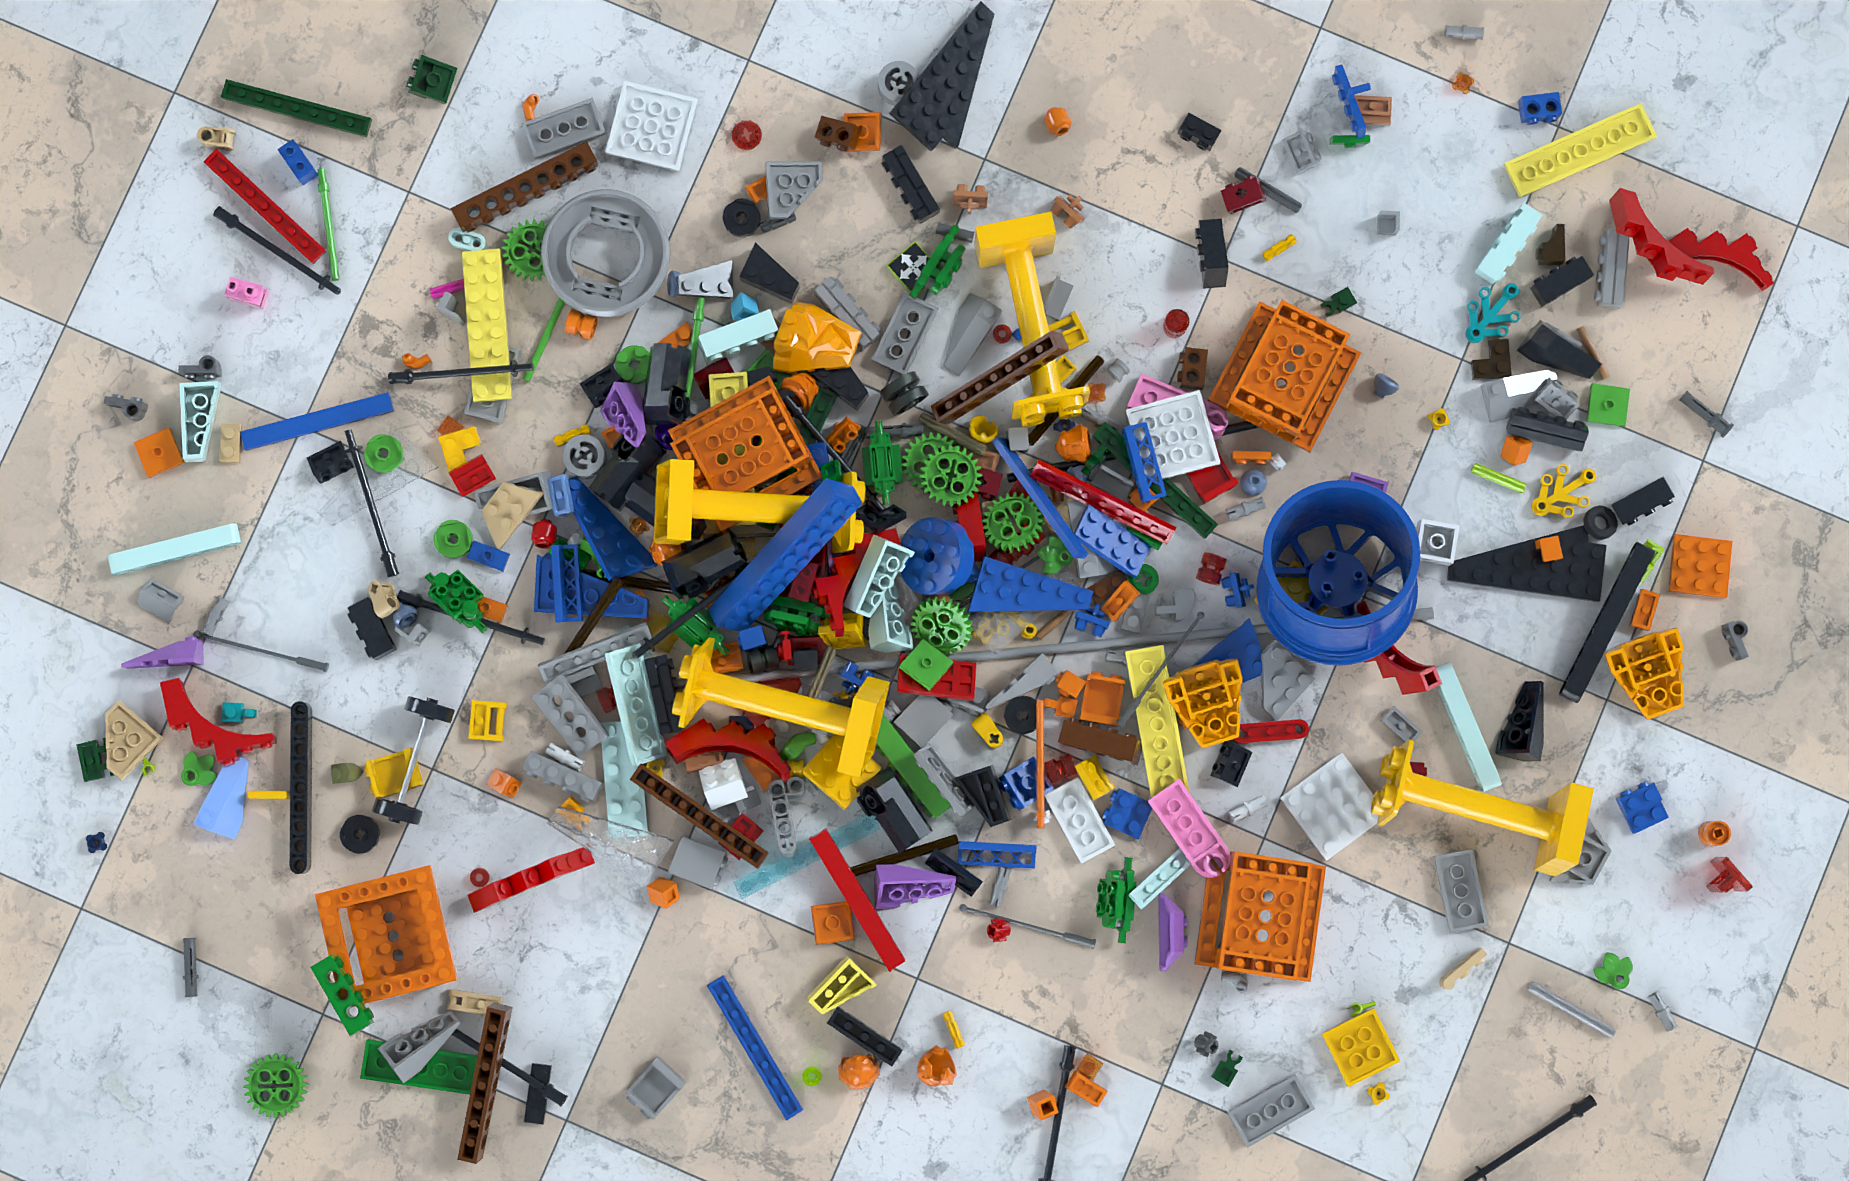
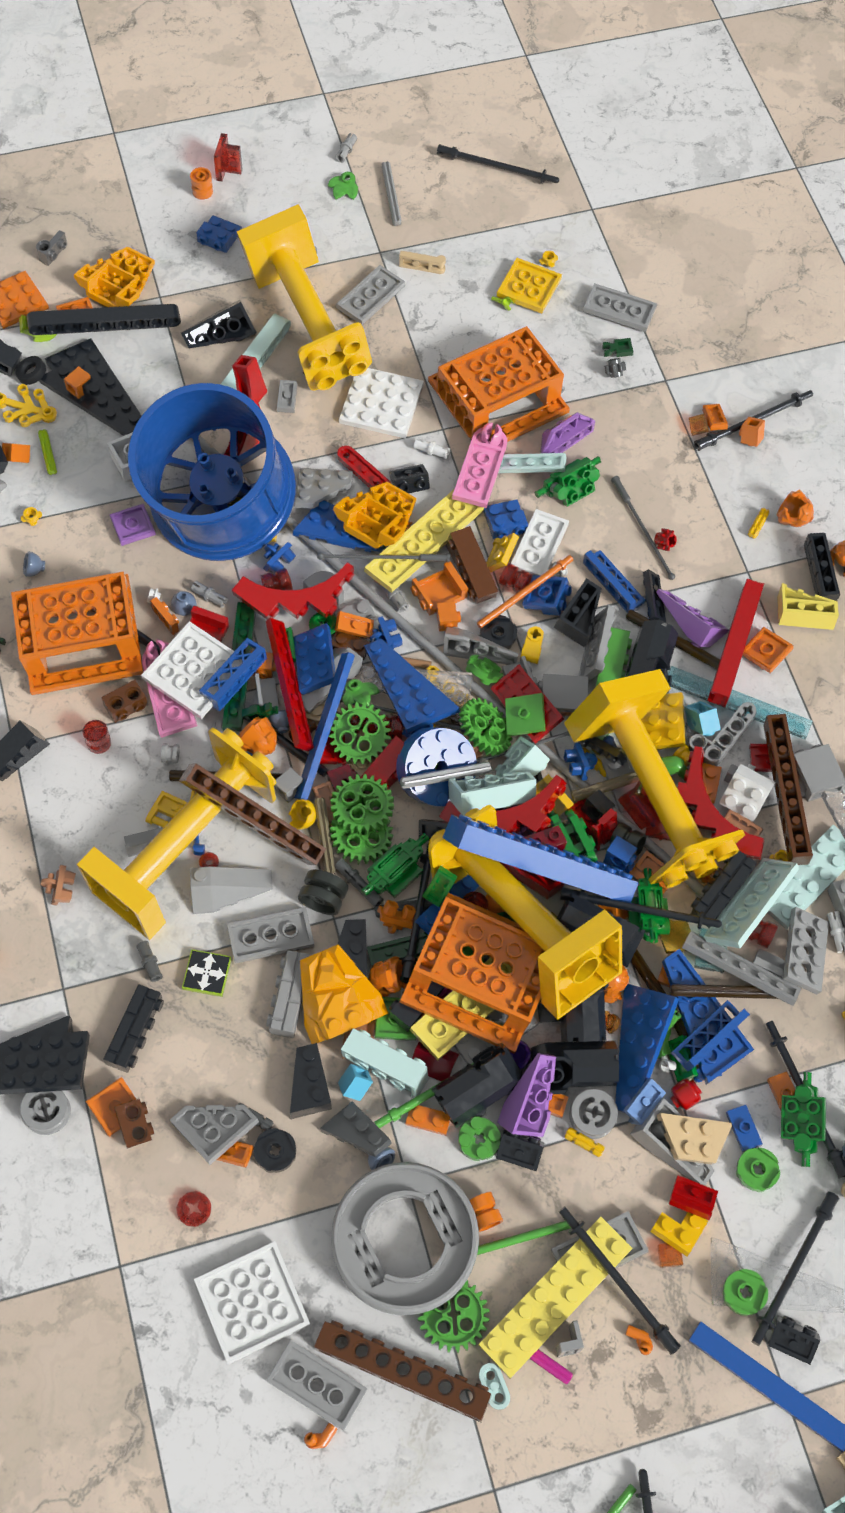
camera: 130 degrees left, 20 degrees down
green piece [909,225,966,299] -> none
nougat hips [953,184,988,214] -> none
light grey pin [989,867,1011,908] -> none
orange plate [1044,696,1078,719] -> none
clear orange plate [1088,383,1106,402] -> none
none -> red arch [232,562,354,620]
none -> light grey axle [400,762,492,789]
none -> bright green plate [465,655,503,685]
none -> medium azure brick [684,701,721,736]

